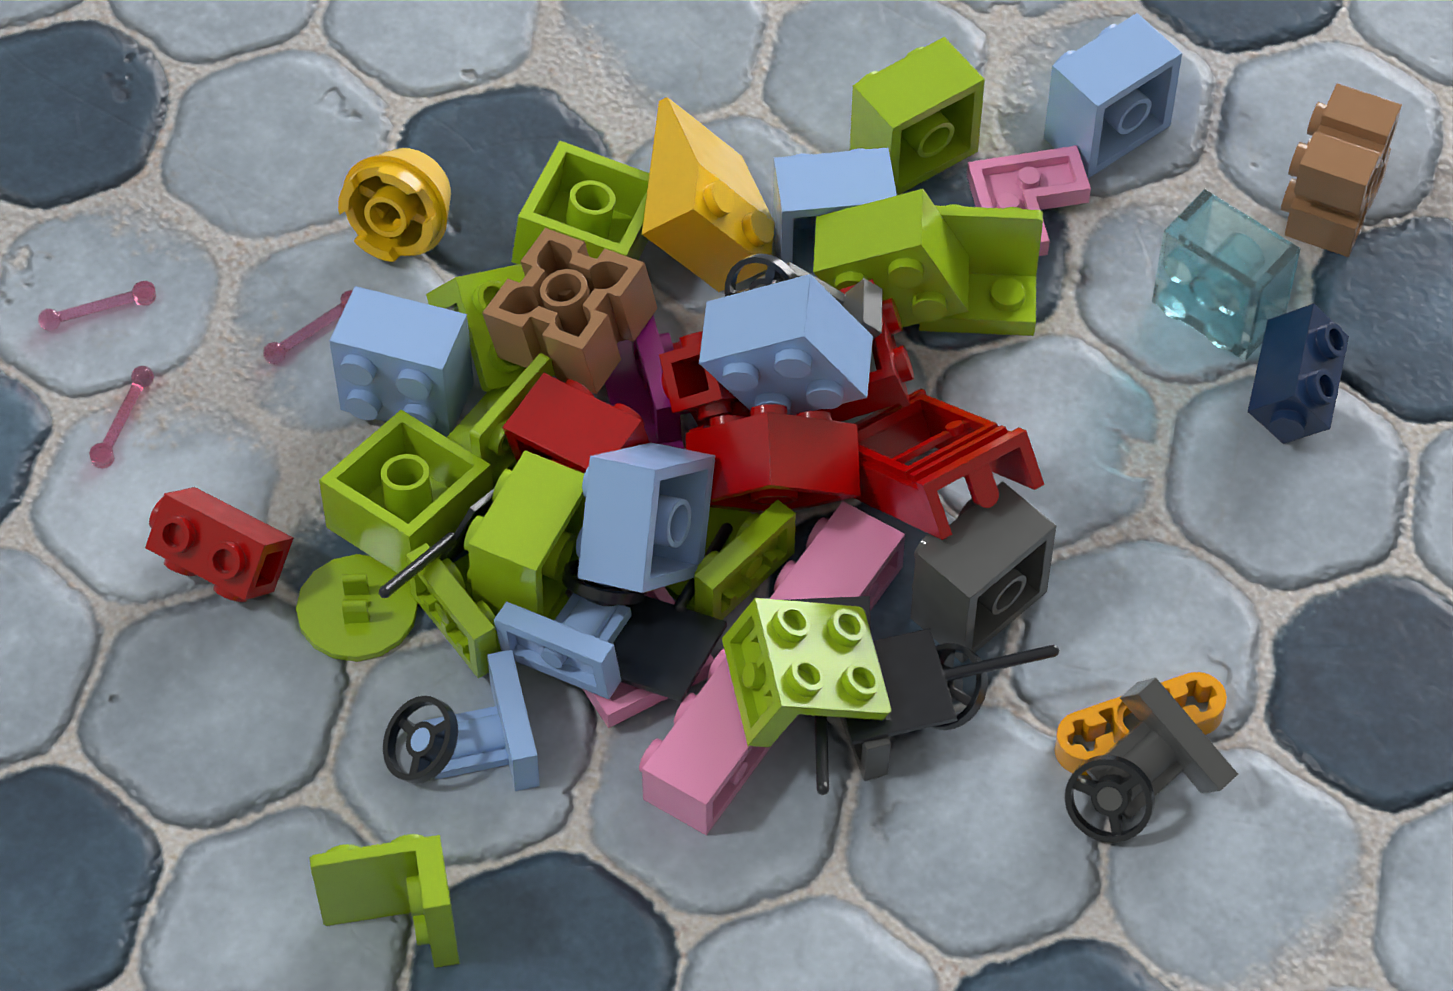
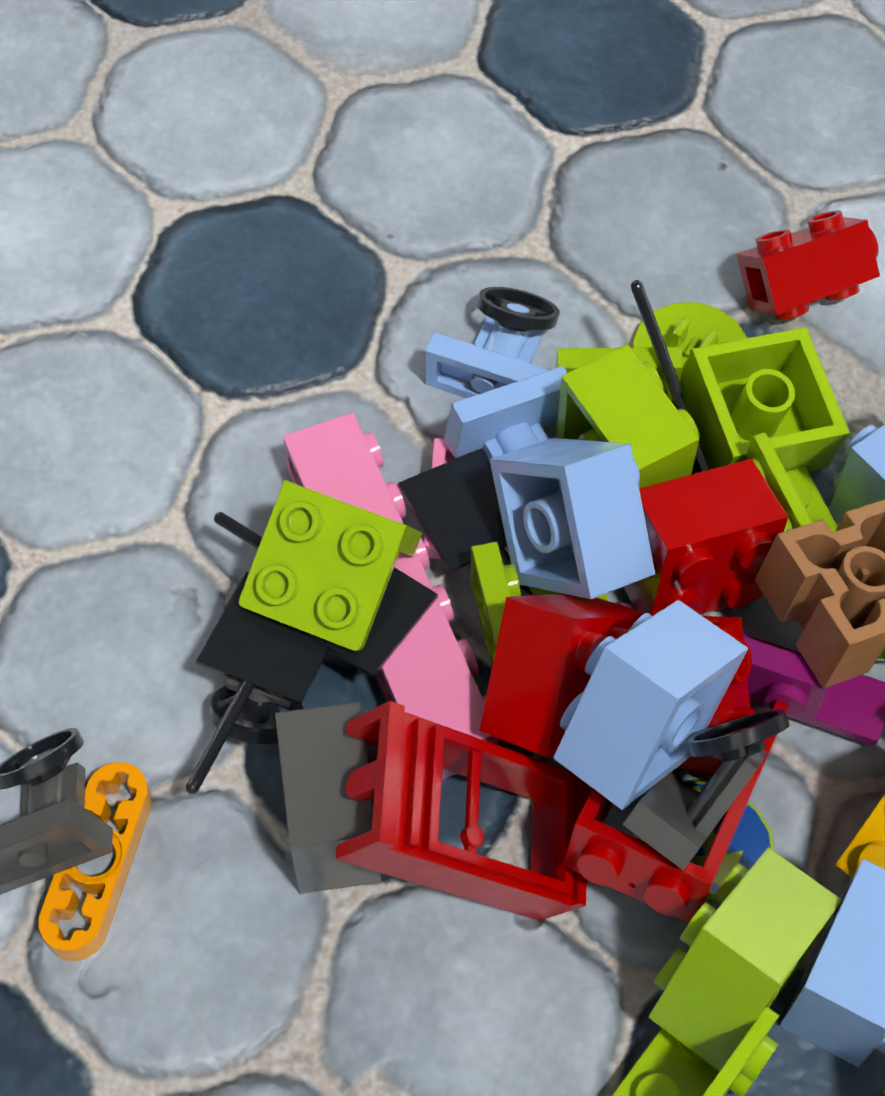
camera: 125 degrees right, 5 degrees up
lime bracket [309,834,460,968] -> none

